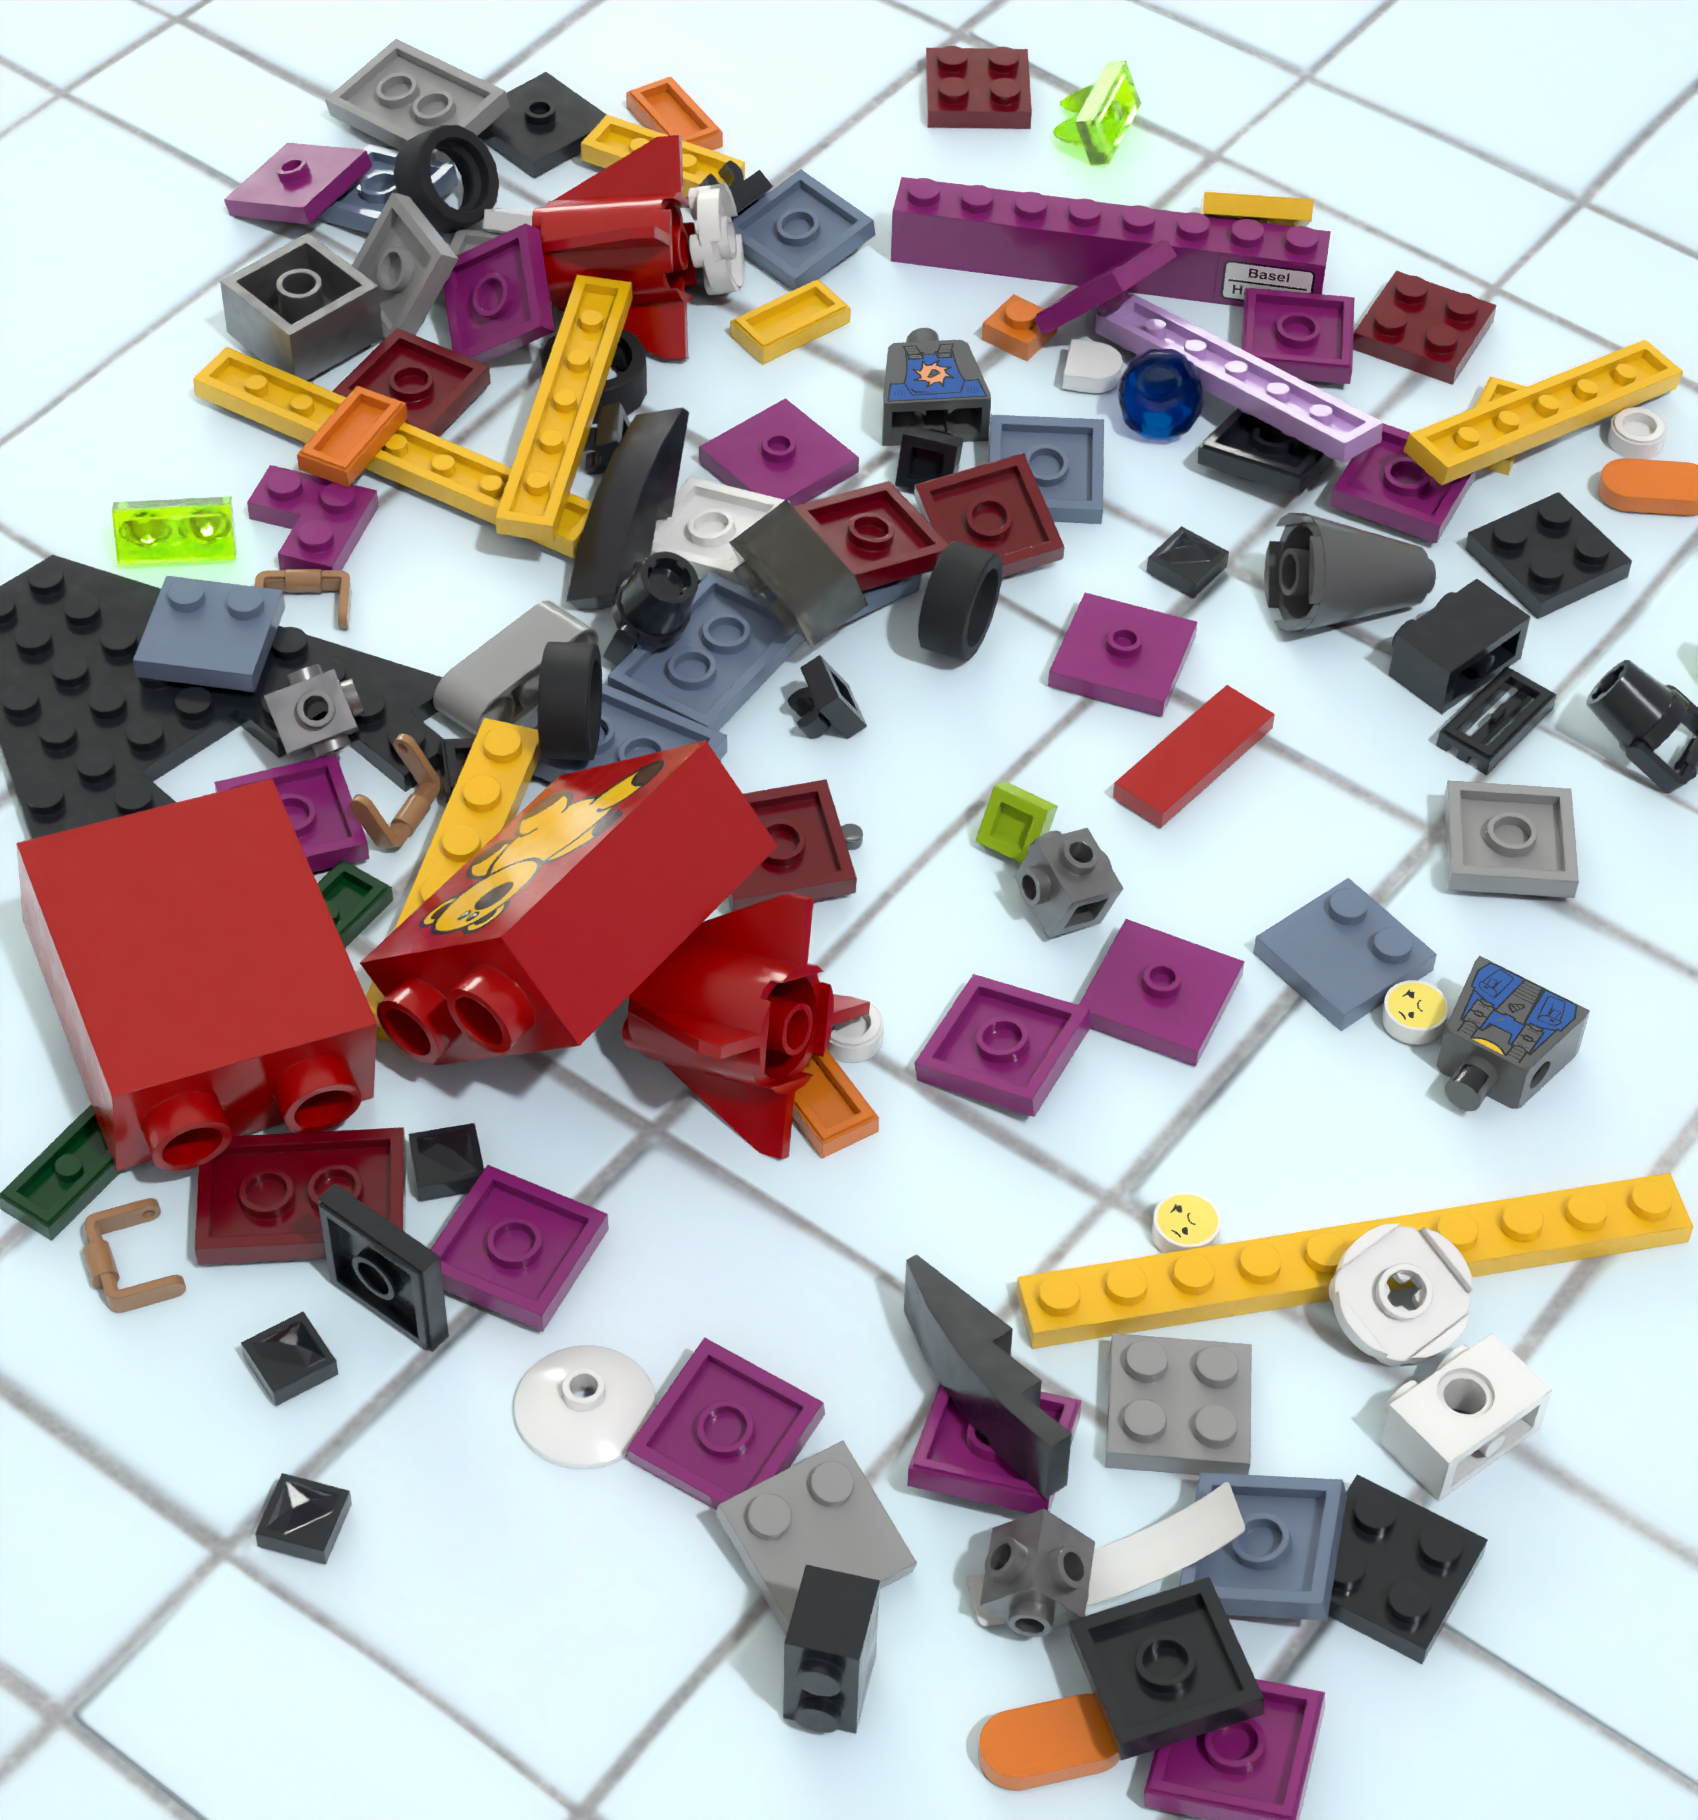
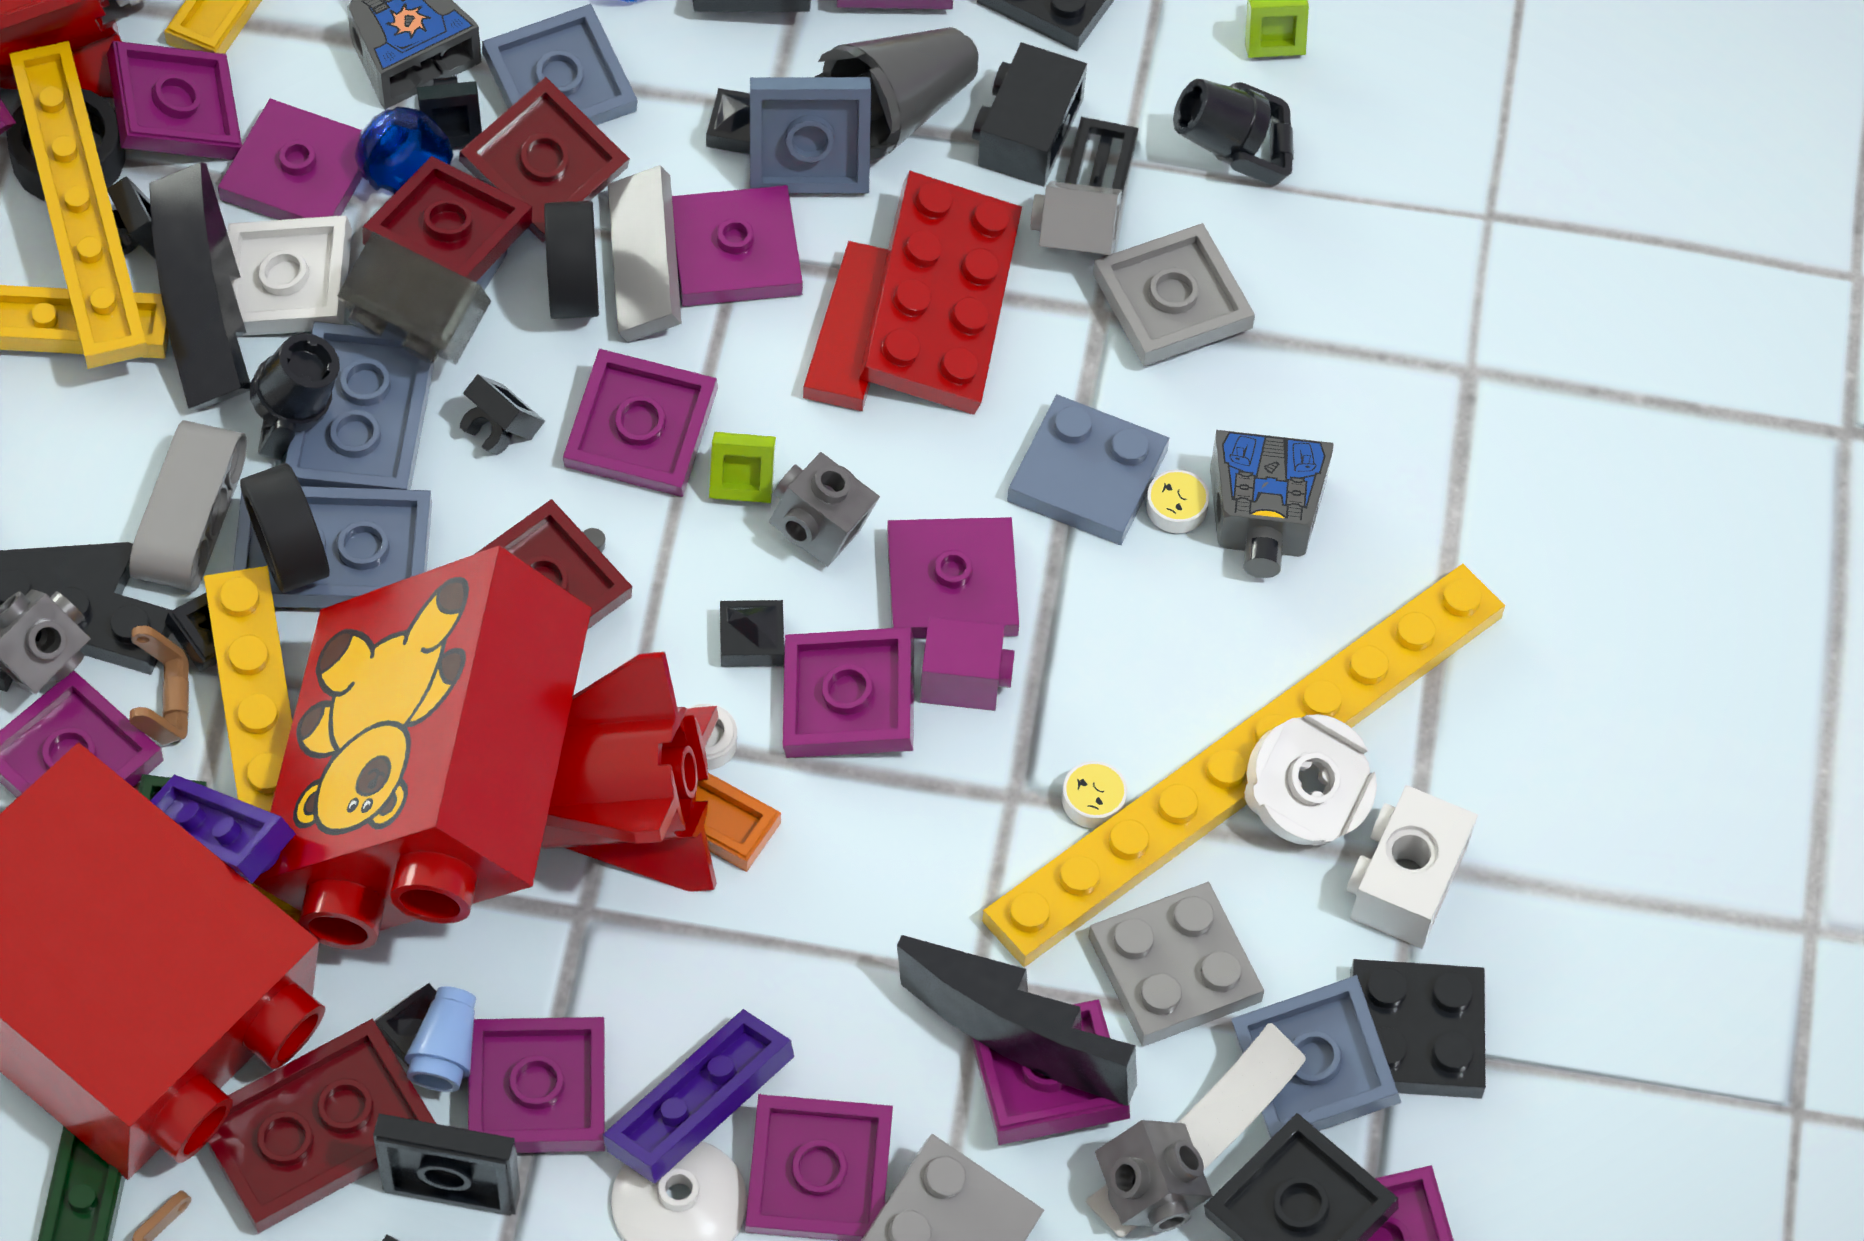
camera: 30 degrees left, 10 degrees up
none -> magenta plate [107,41,242,160]
none -> dark purple plate [151,774,296,884]
none -> clear blue hair [354,107,454,194]
none -> light blue cone [404,986,476,1092]
none -> magenta plate [563,348,718,497]
none -> dark purple plate [603,1009,795,1184]
none -> light grey tile [608,165,682,342]
none -> black tile [720,600,784,667]
none -> sand blue plate [750,77,871,193]
none -> red plate [859,170,1022,415]
none -> magenta brick [920,616,1015,711]
none -> light grey brick [1030,181,1122,255]

